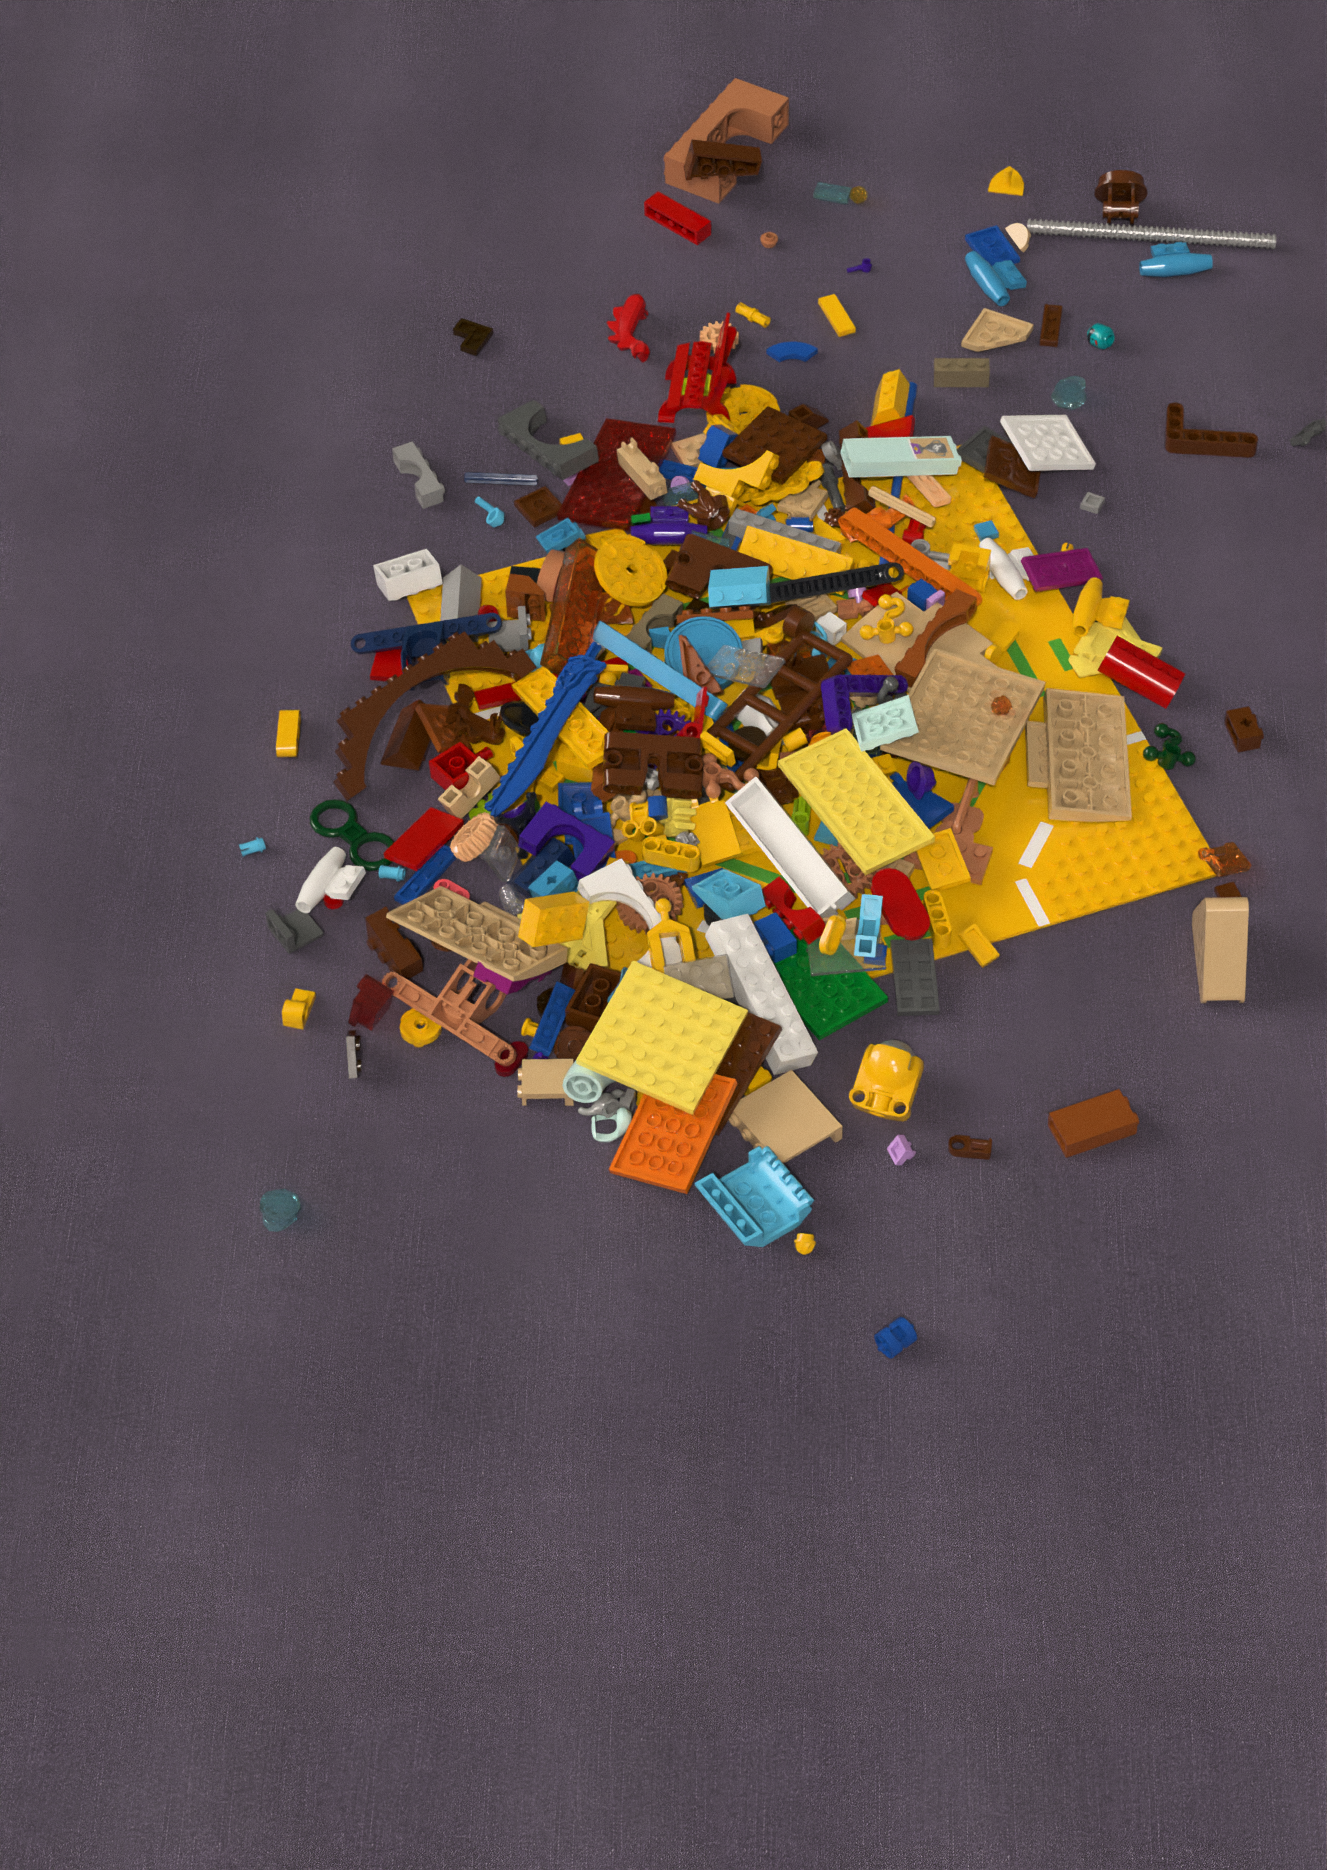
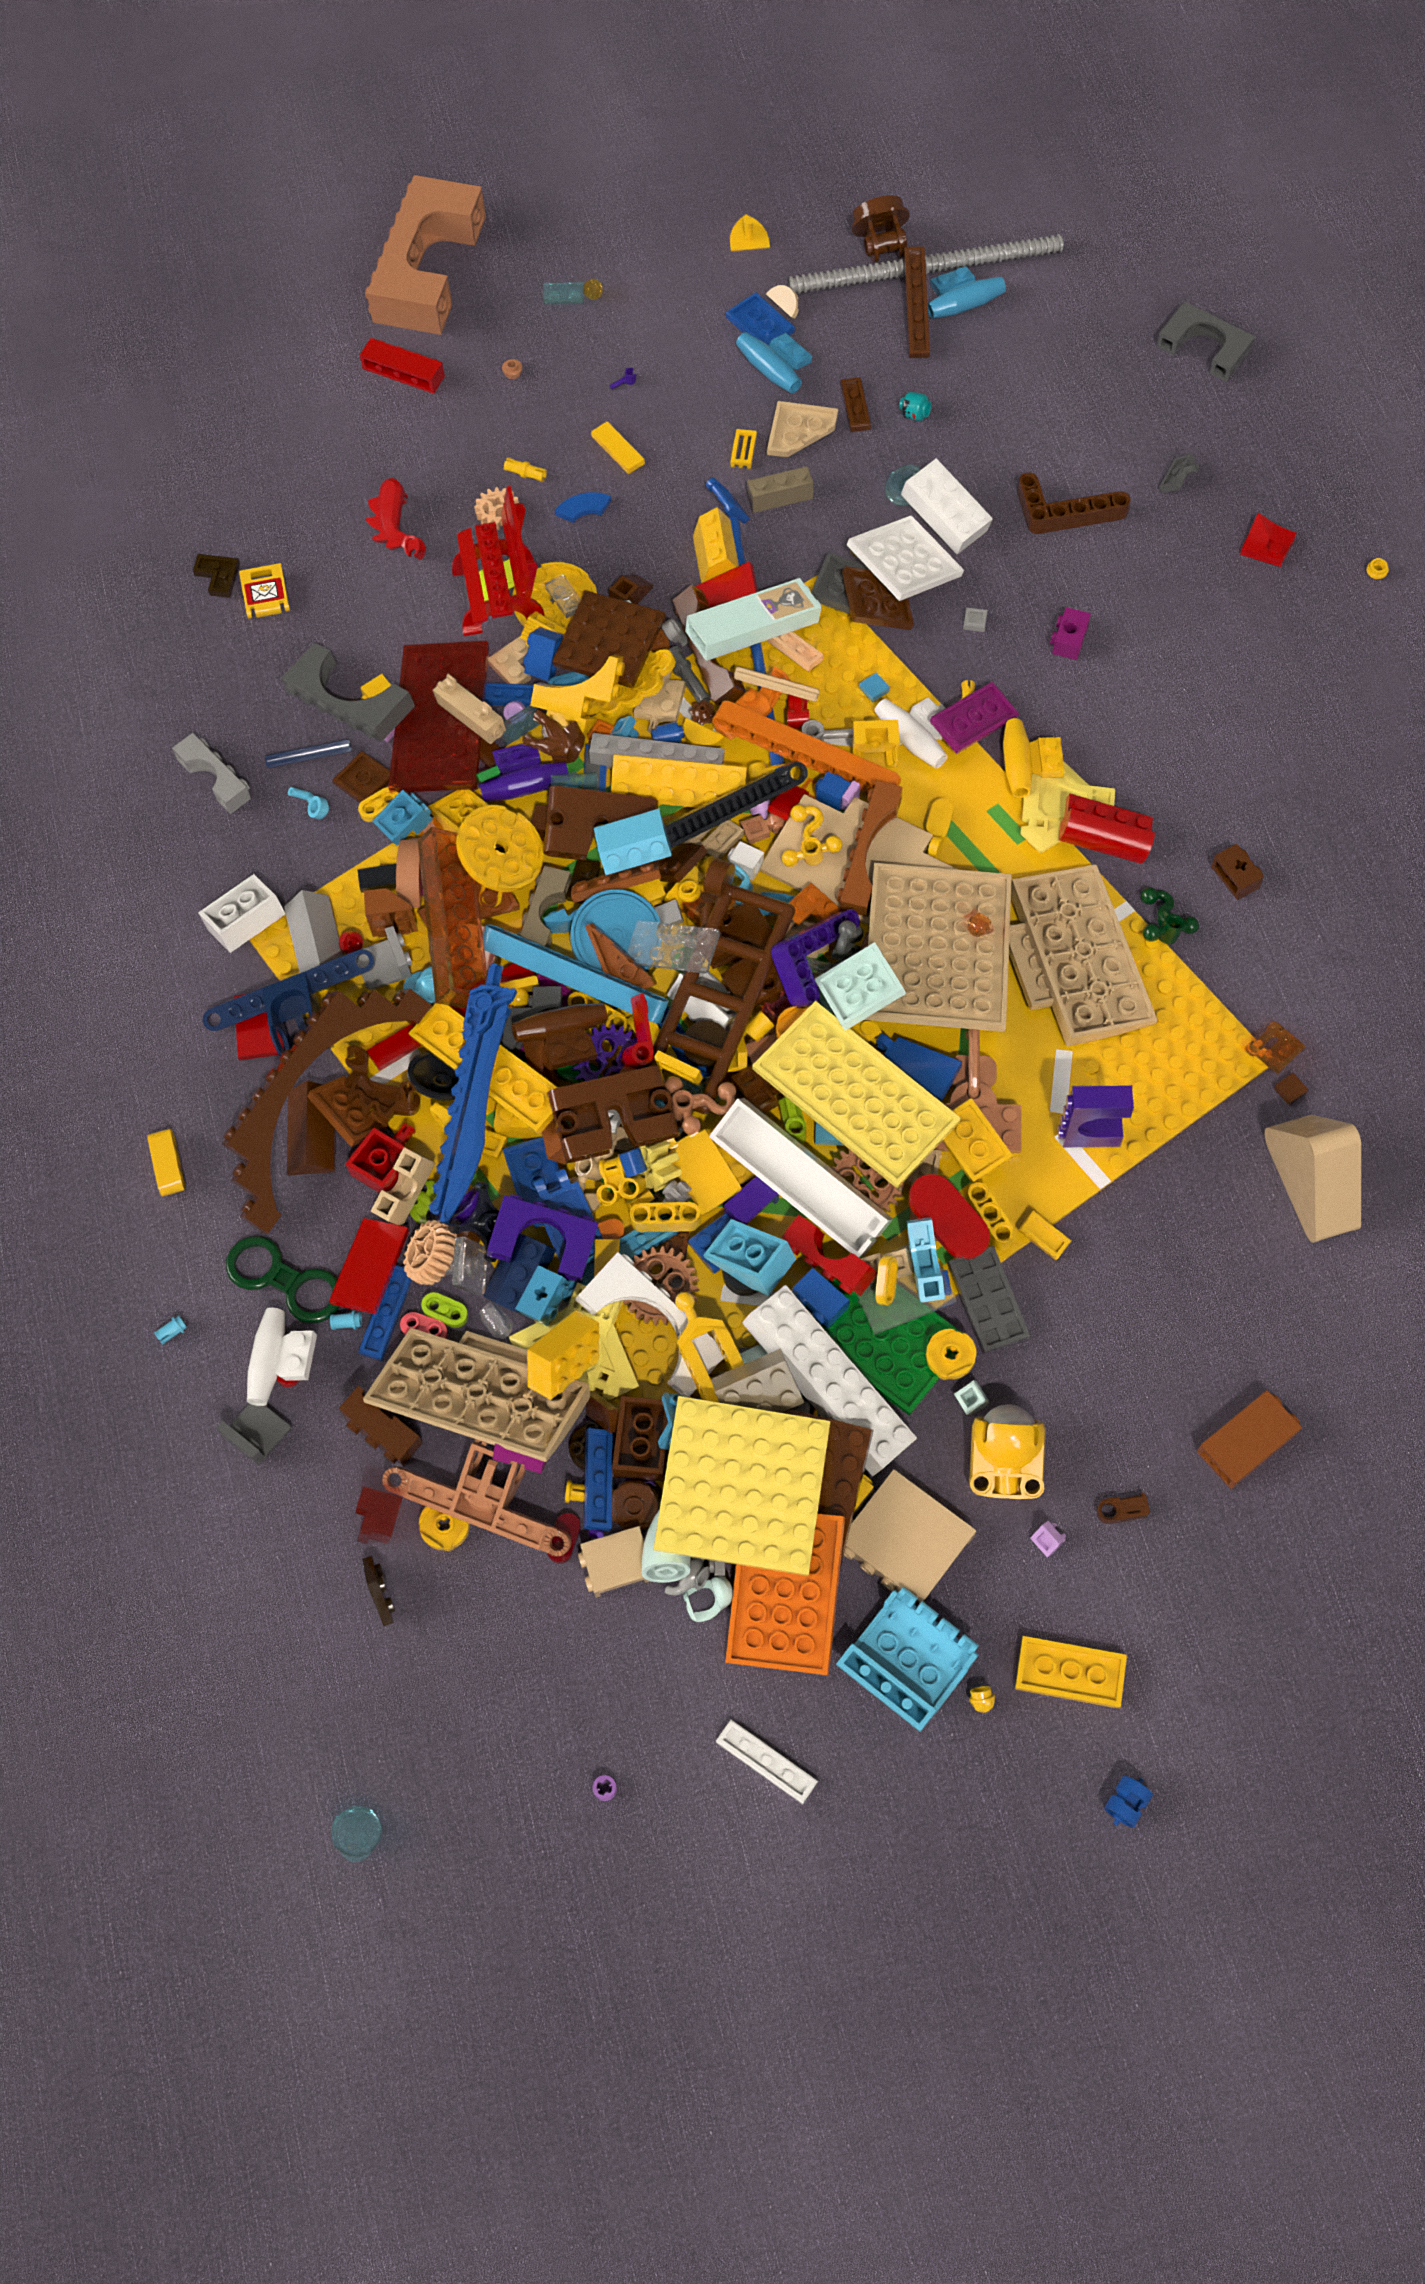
camera: 15 degrees left, 15 degrees up
yellow plate [282,988,316,1029] -> none
reddish brown wedge [684,139,762,180] -> none
dark purple piece [906,761,937,800] -> none
none -> container [239,563,290,619]
none -> yellow plate [358,787,399,822]
none -> lime plate [421,1292,468,1328]
none -> clear plate [545,574,581,618]
none -> medium lavender bush [592,1775,617,1801]
none -> blue plate [706,477,750,524]
none -> white tile [716,1720,818,1804]
none -> dark purple panel [724,1176,779,1225]
none -> yellow tile [730,429,757,469]
none -> white brick [901,458,993,554]
none -> reddish brown plate [904,247,930,358]
none -> yellow plate [926,1329,976,1380]
none -> light aqua brick [954,1380,990,1415]
none -> yellow plate [1015,1636,1127,1709]
none -> magenta brick [1050,607,1091,660]
none -> dark purple arch [1058,1085,1134,1148]

